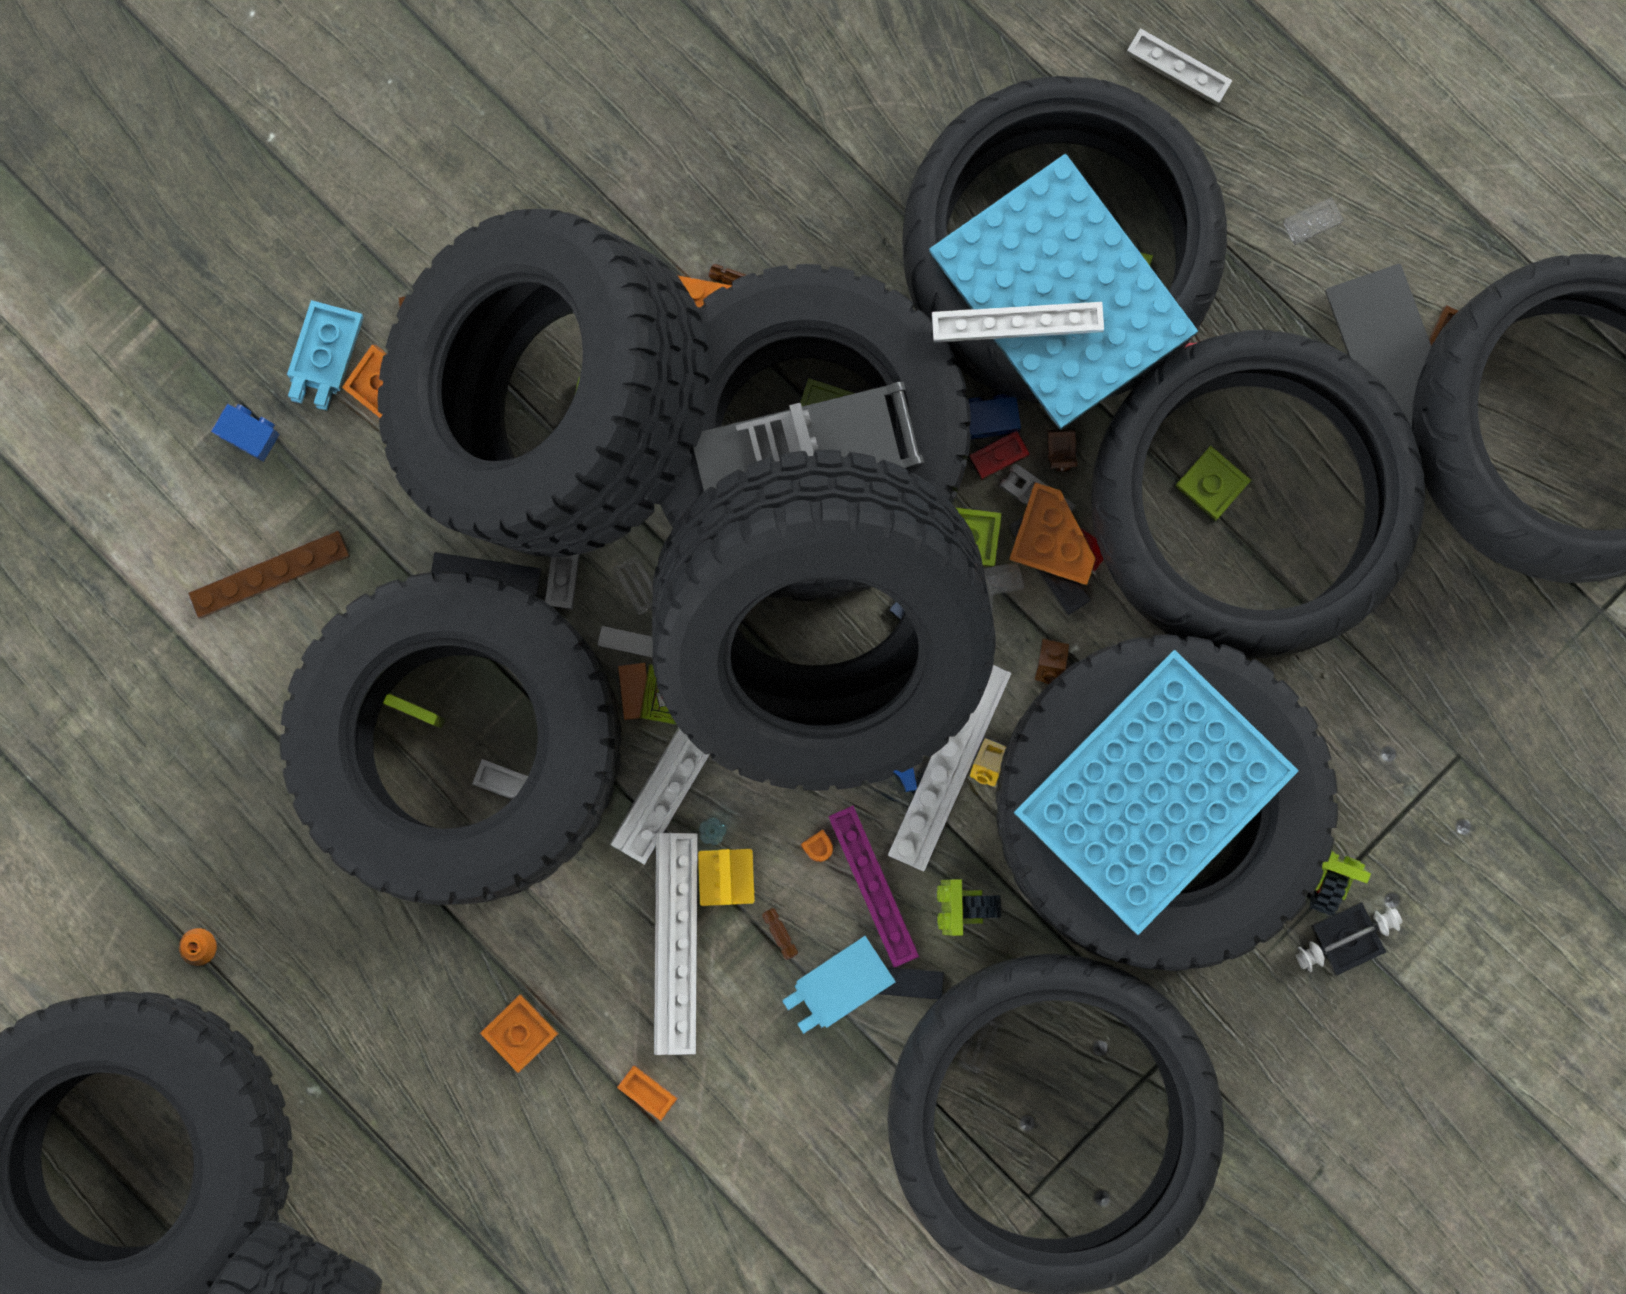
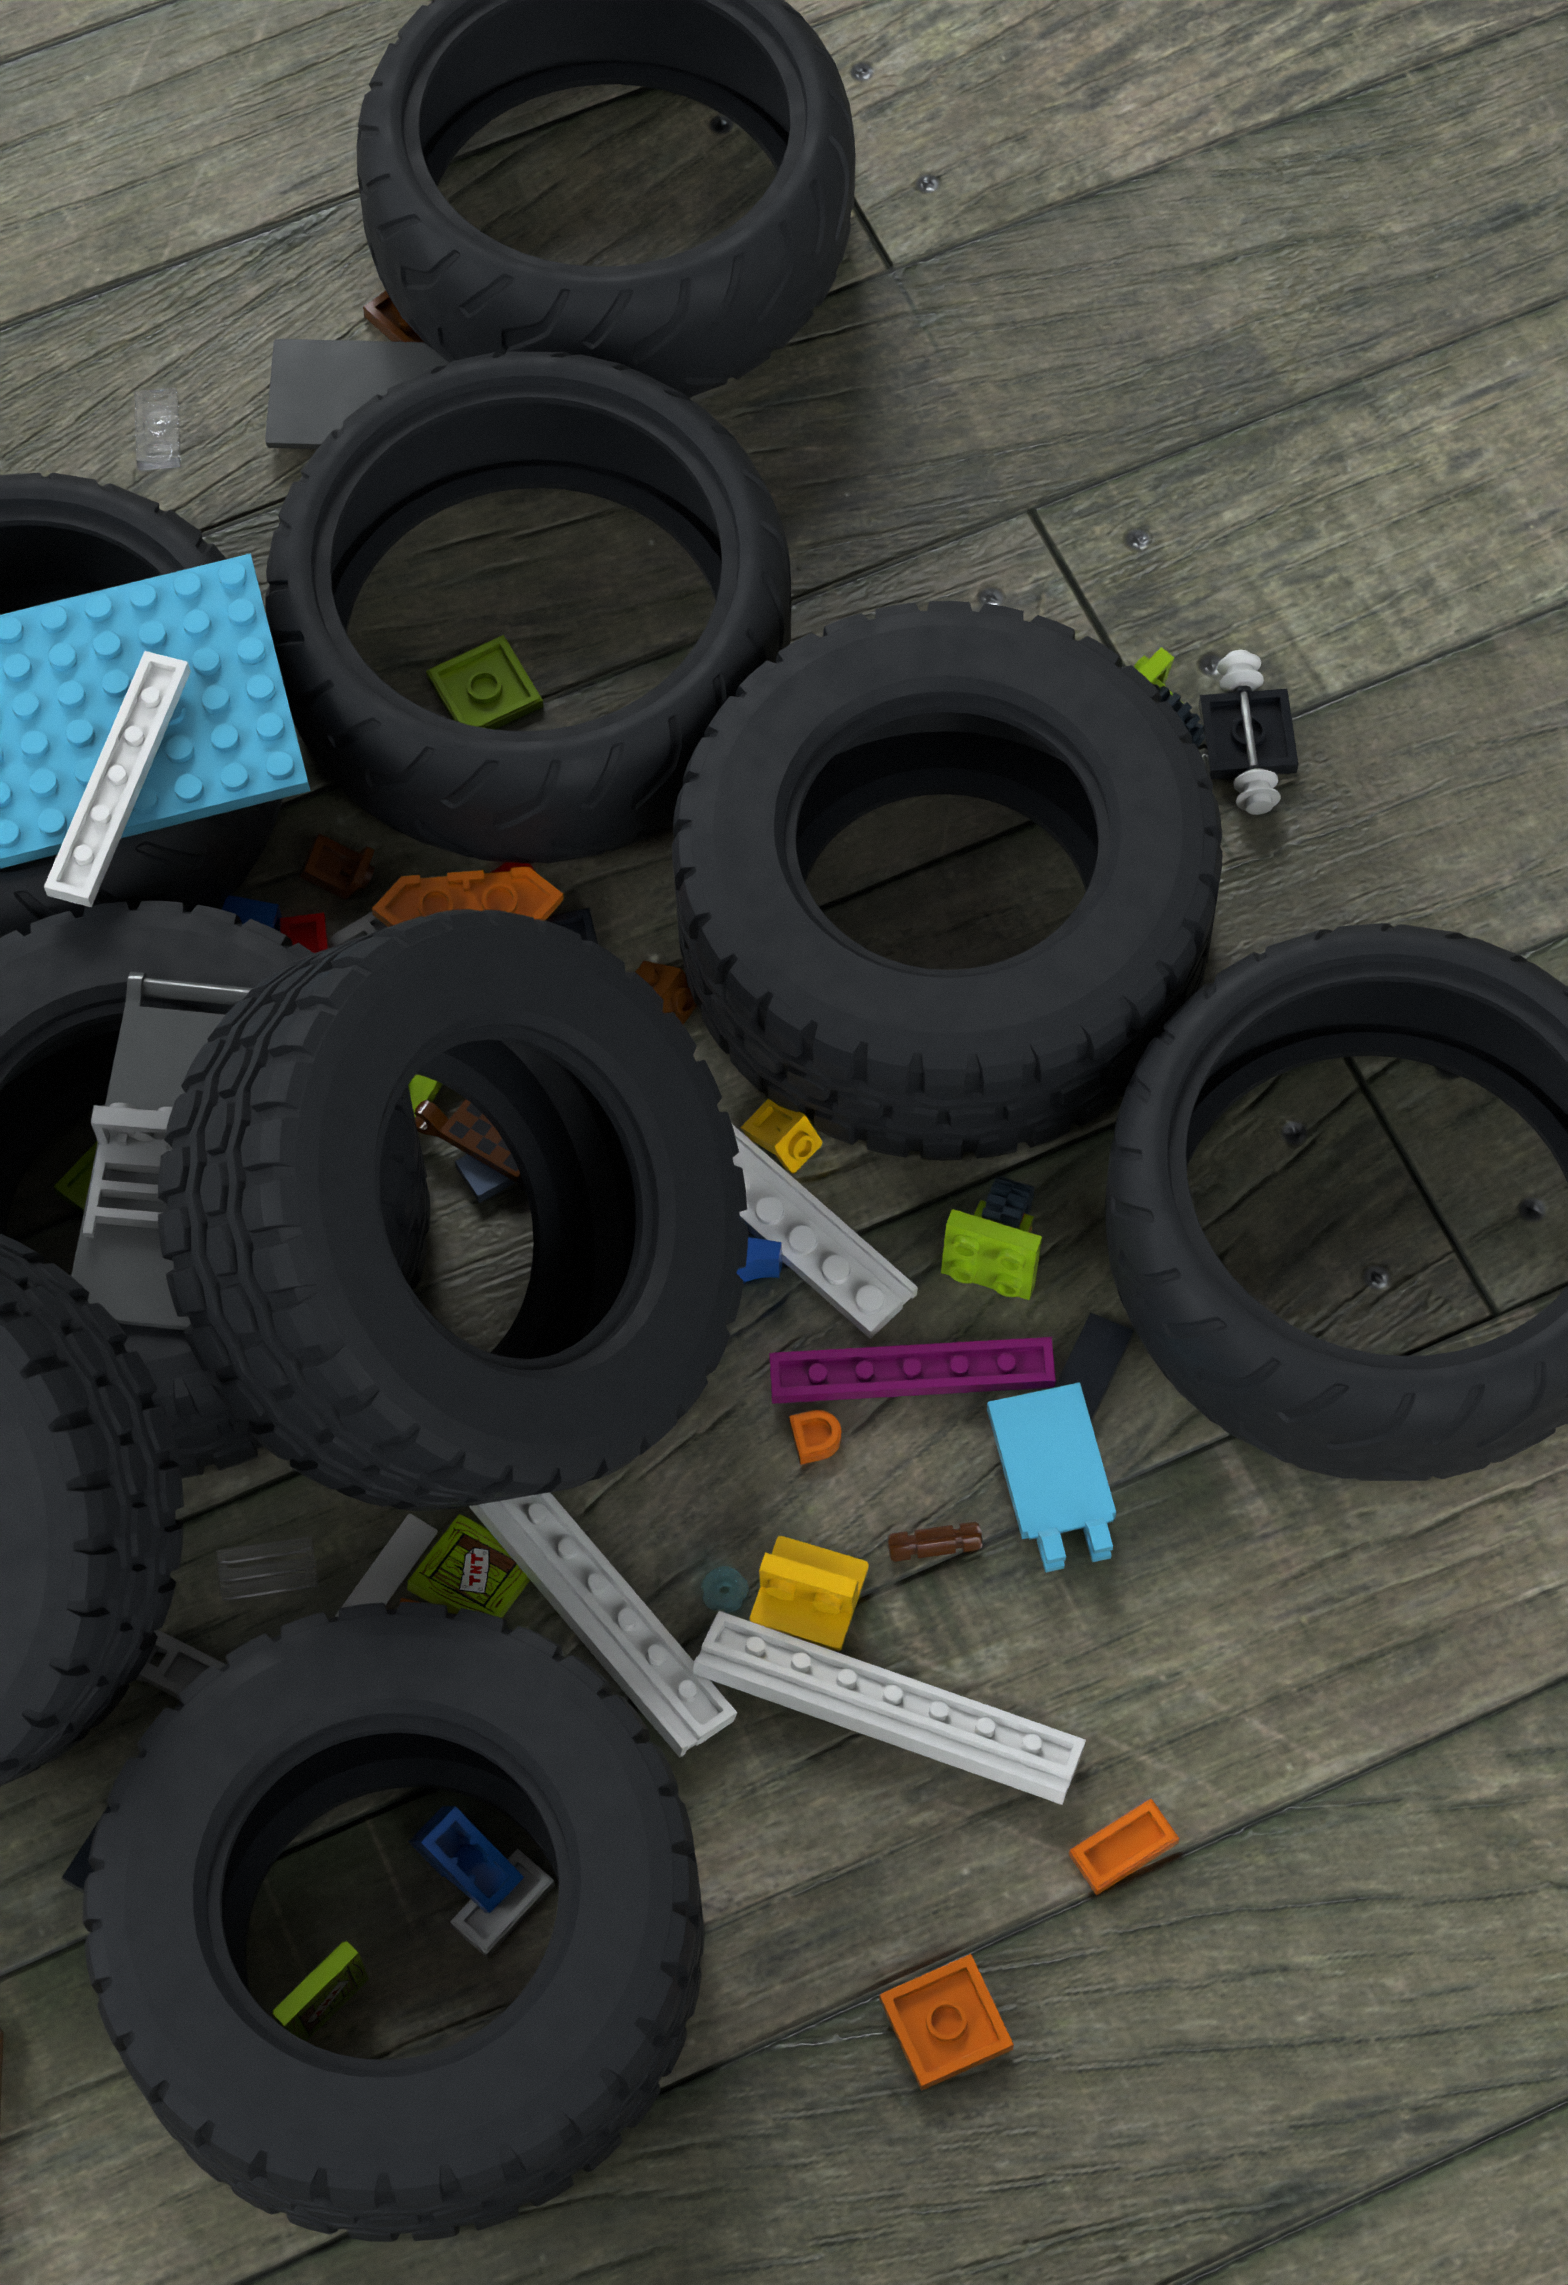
camera: 70 degrees left, 20 degrees down
medium azure plate [1013,650,1298,935] -> none
none -> blue arch [408,1806,524,1914]

